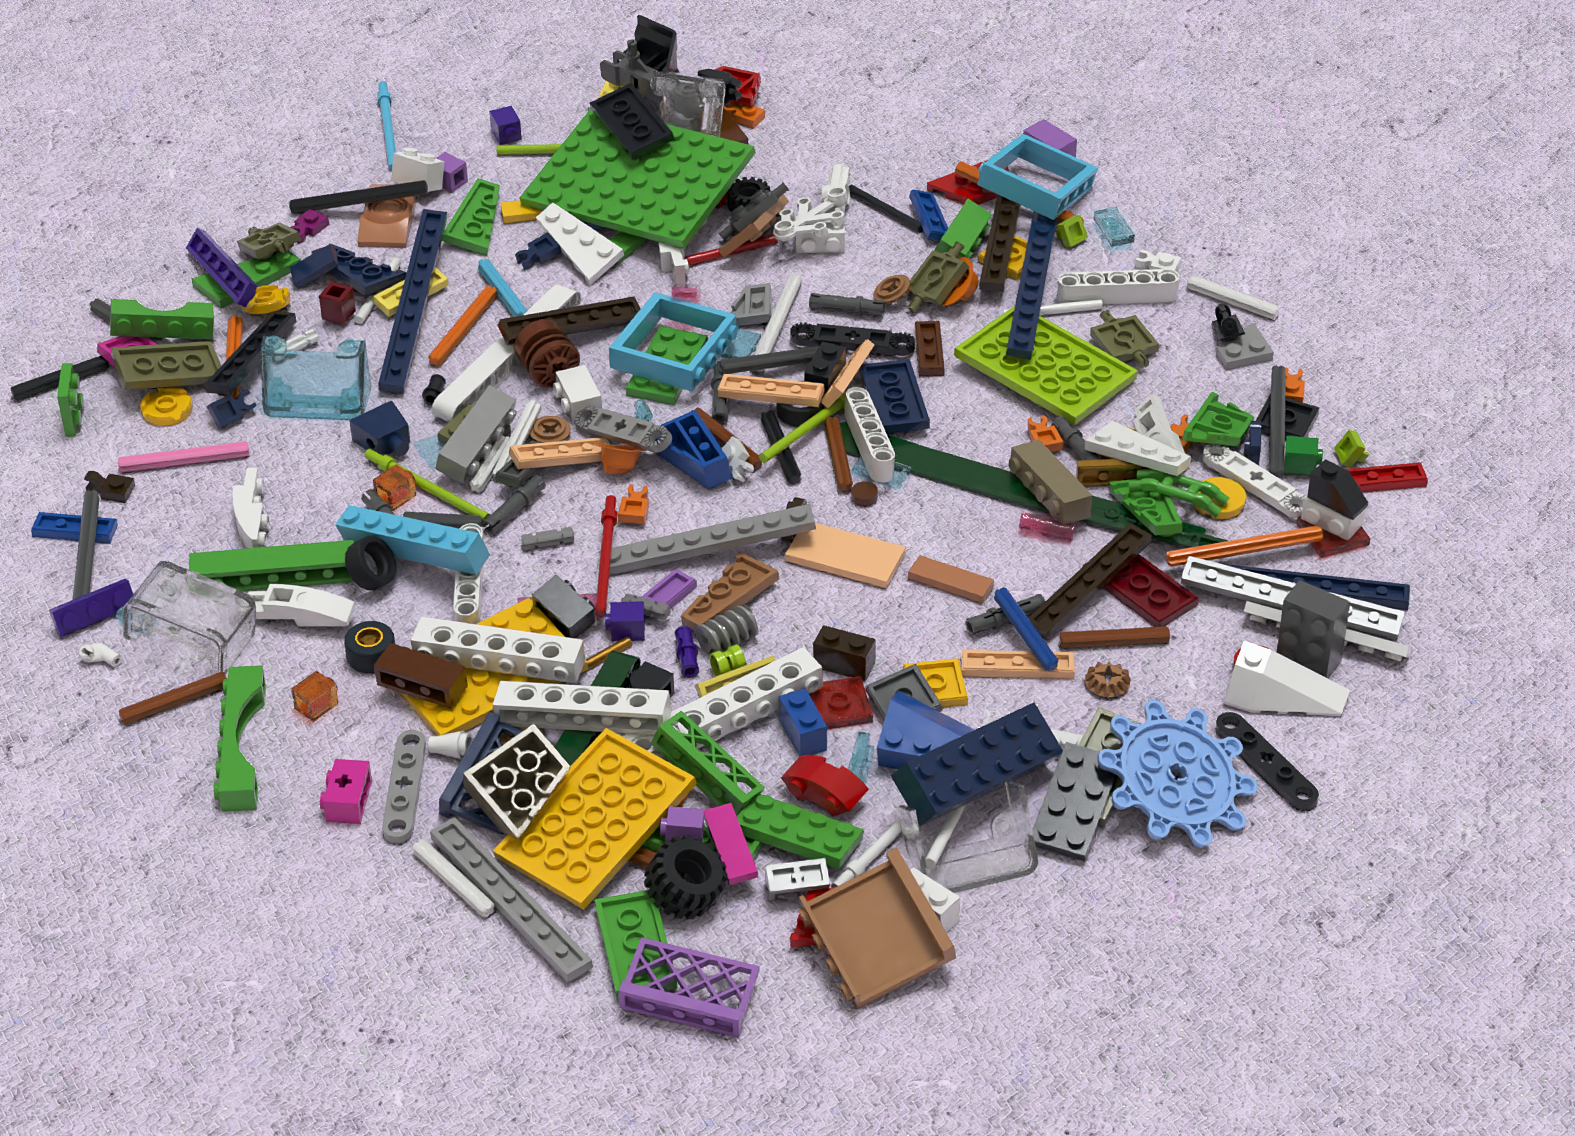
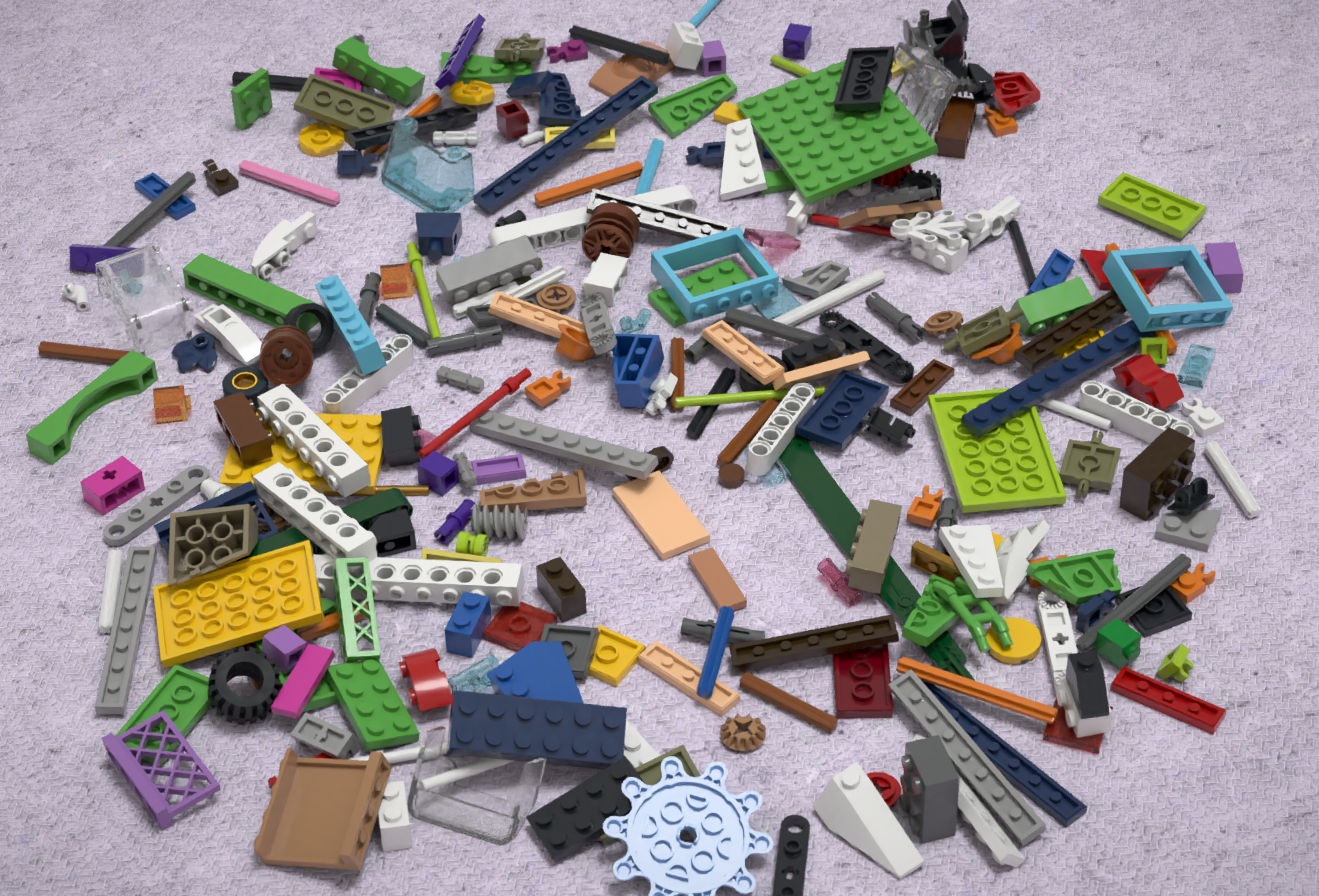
camera: 40 degrees right, 0 degrees up
none -> dark blue plate [171,333,218,373]
none -> copper wheel [259,325,313,387]
none -> black hinge [861,407,916,448]
none -> lime plate [1098,172,1206,239]
none -> red brick [1112,353,1185,410]
none -> dark brown brick [1119,427,1196,521]

